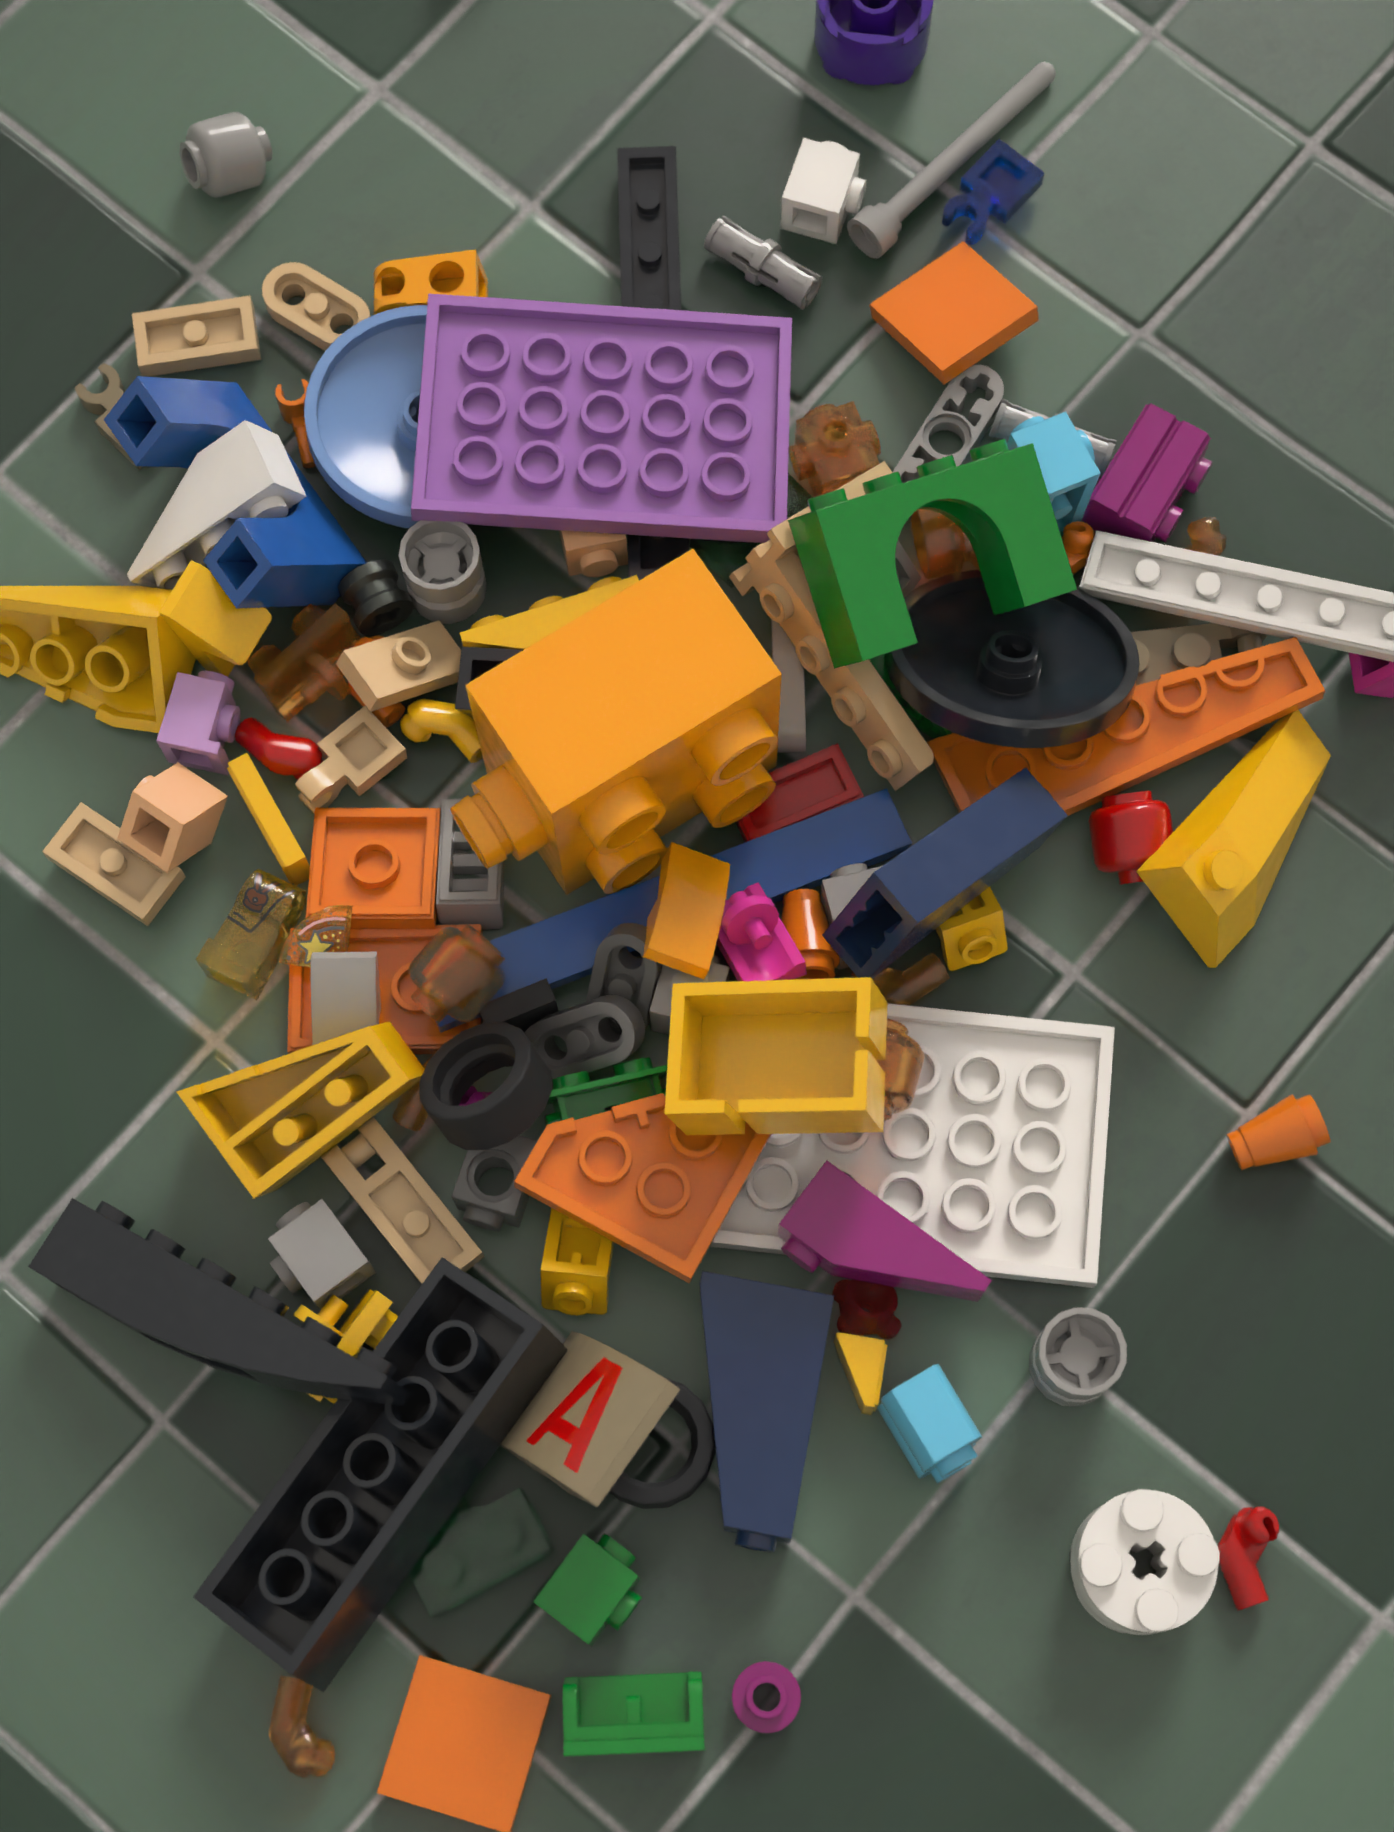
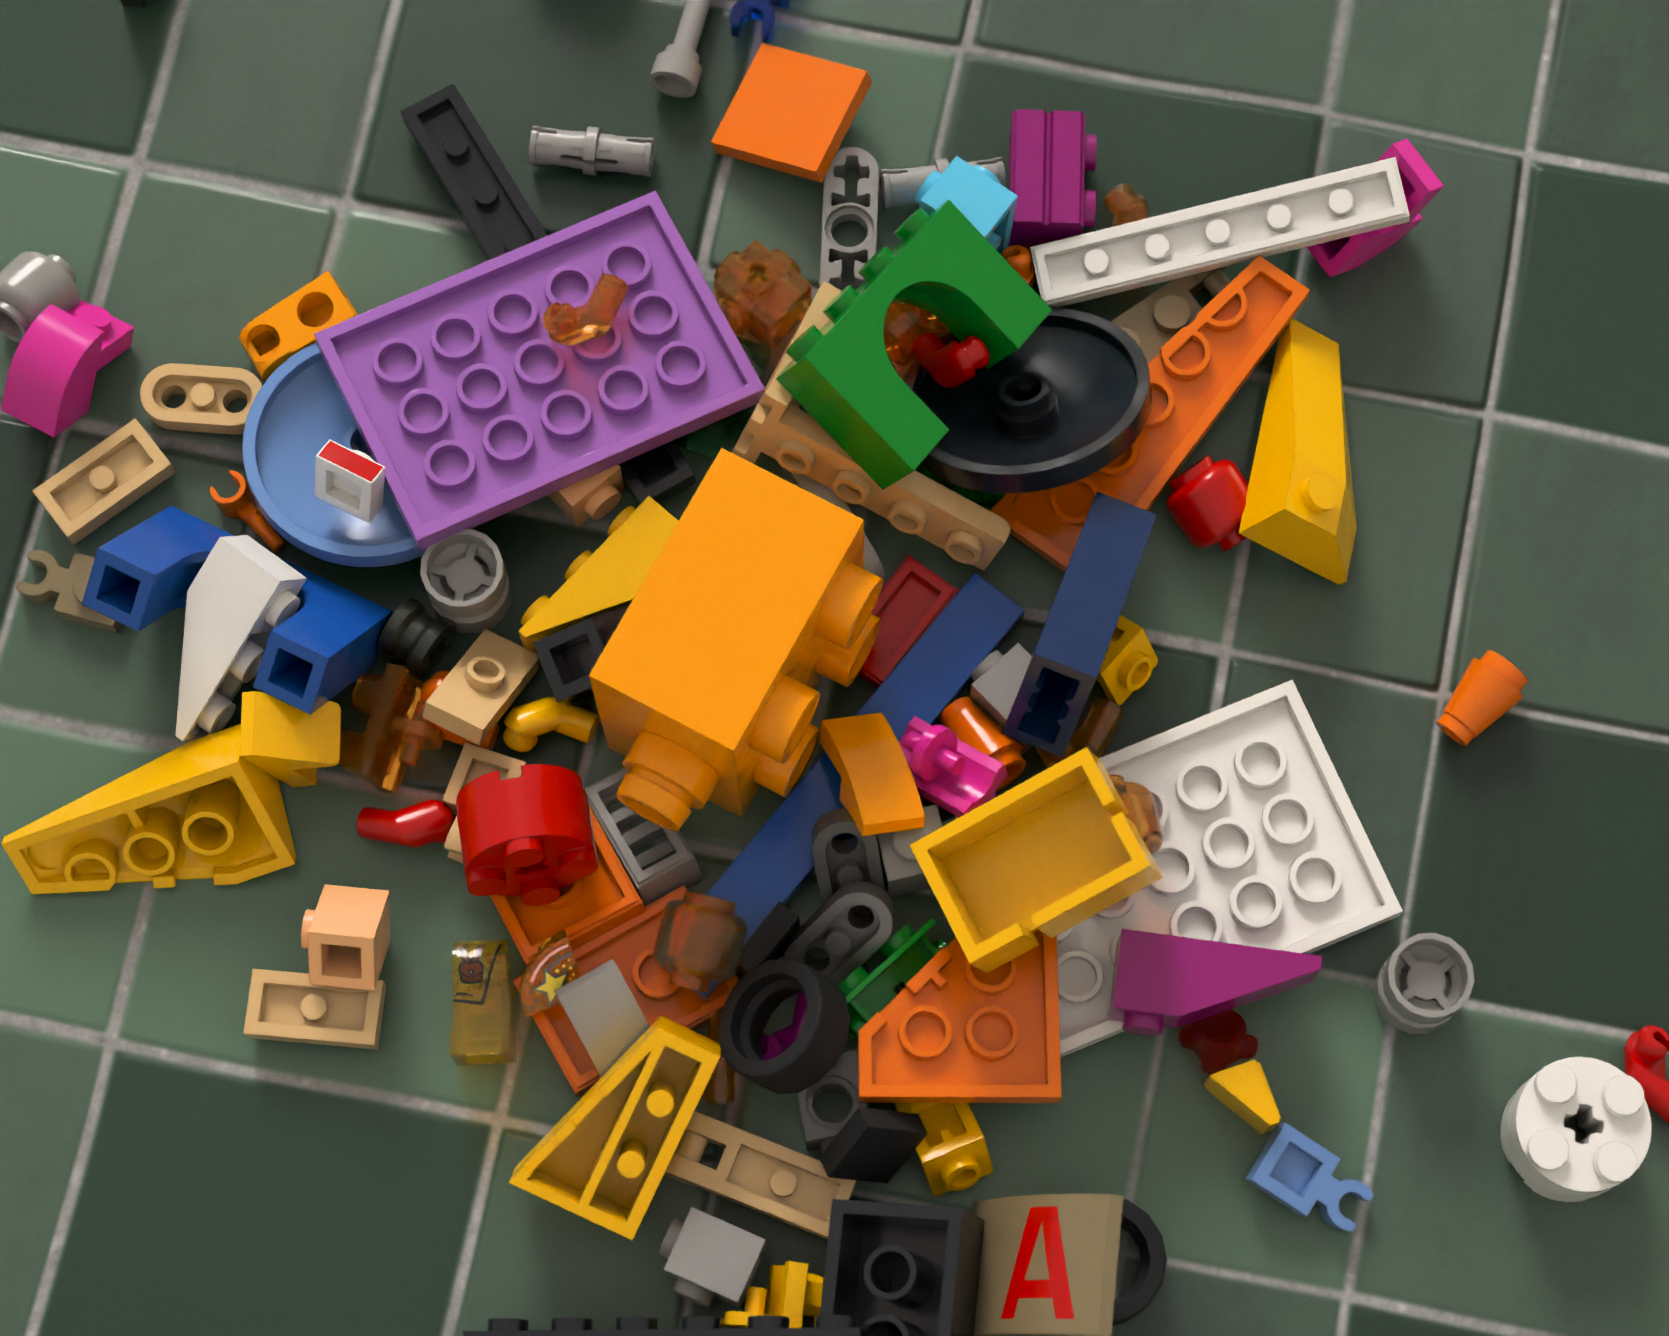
camera: 30 degrees left, 0 degrees up
lavender brick [156,671,241,775] -> none
yellow tile [227,753,310,886] -> none
dark blue slope [700,1271,834,1553] -> none
white brick [781,138,867,245] -> none
medium azure brick [877,1364,982,1484] -> none
none -> dark pink brick [1,300,134,438]
none -> white plate [314,439,385,524]
none -> red brick [456,764,598,906]
none -> clear orange arm [542,274,629,346]
none -> black piece [819,1107,928,1183]
none -> red arm [911,333,990,388]
none -> medium blue plate [1245,1123,1374,1231]

